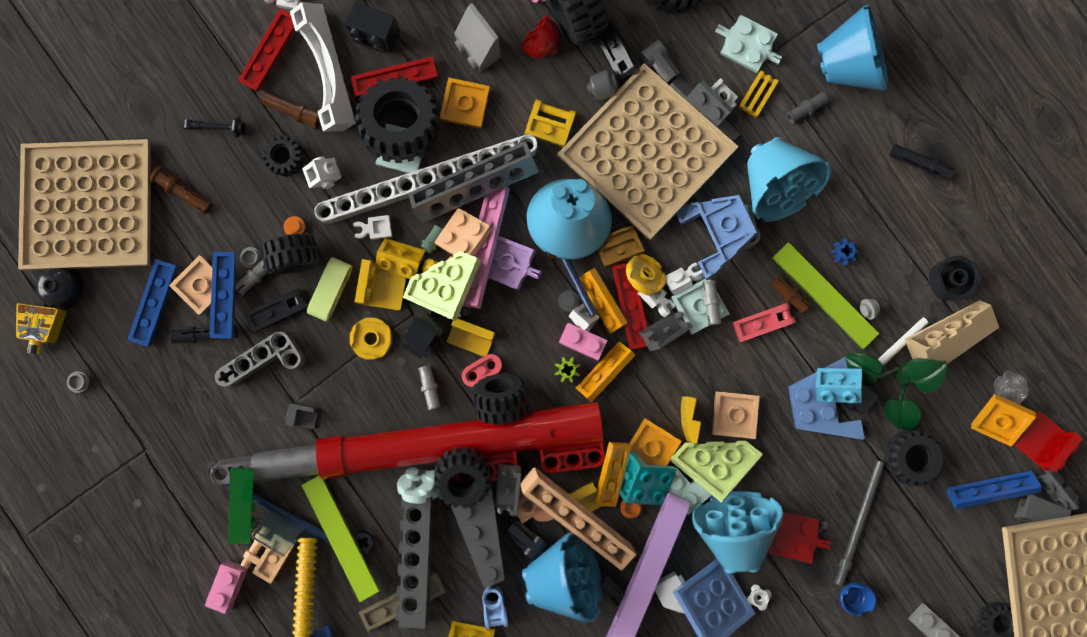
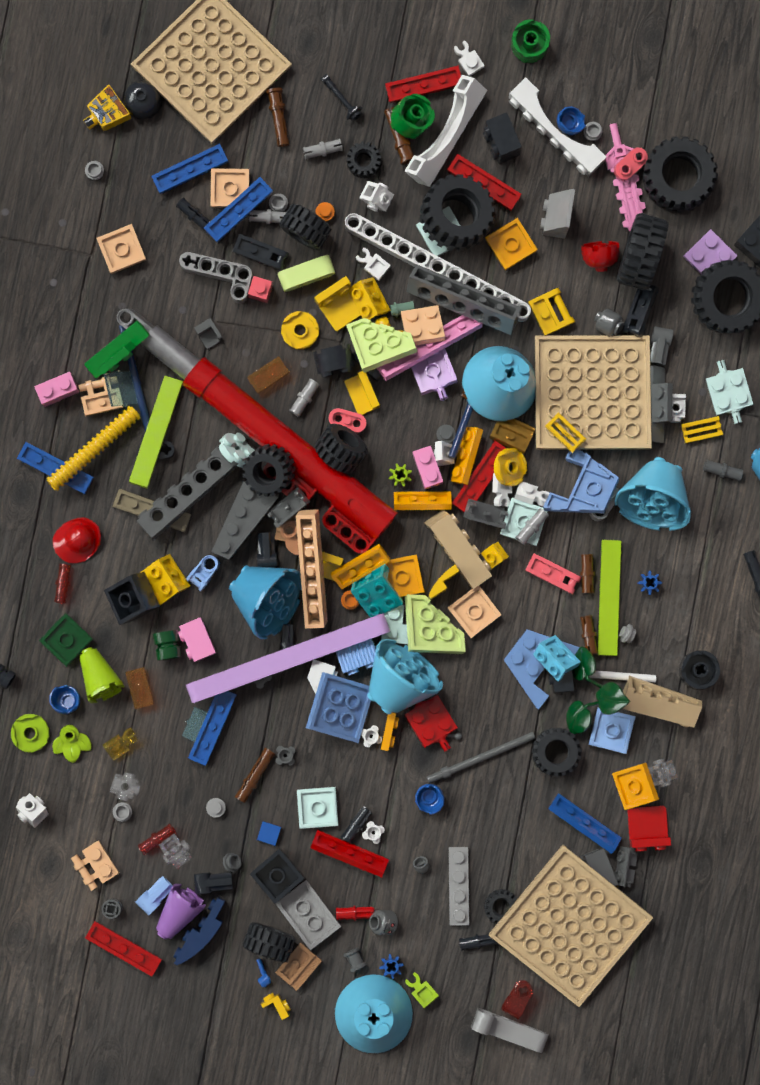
camera: 45 degrees right, 0 degrees up
none -> light nougat plate [97,224,146,274]
none -> clear orange plate [247,356,289,393]
none -> coral brick [248,276,273,303]
none -> light grey pin [303,139,343,159]
none -> light blue brick [336,638,376,676]
none -> light orange plate [381,712,399,751]
none -> green brick [391,94,435,139]
none -> tan wedge [424,510,492,589]
none -> yellow bracket [481,542,509,568]
none -> yellow tile [545,412,586,453]
none -> reddish brown pin [580,615,598,655]
none -> light blue plate [588,707,636,754]

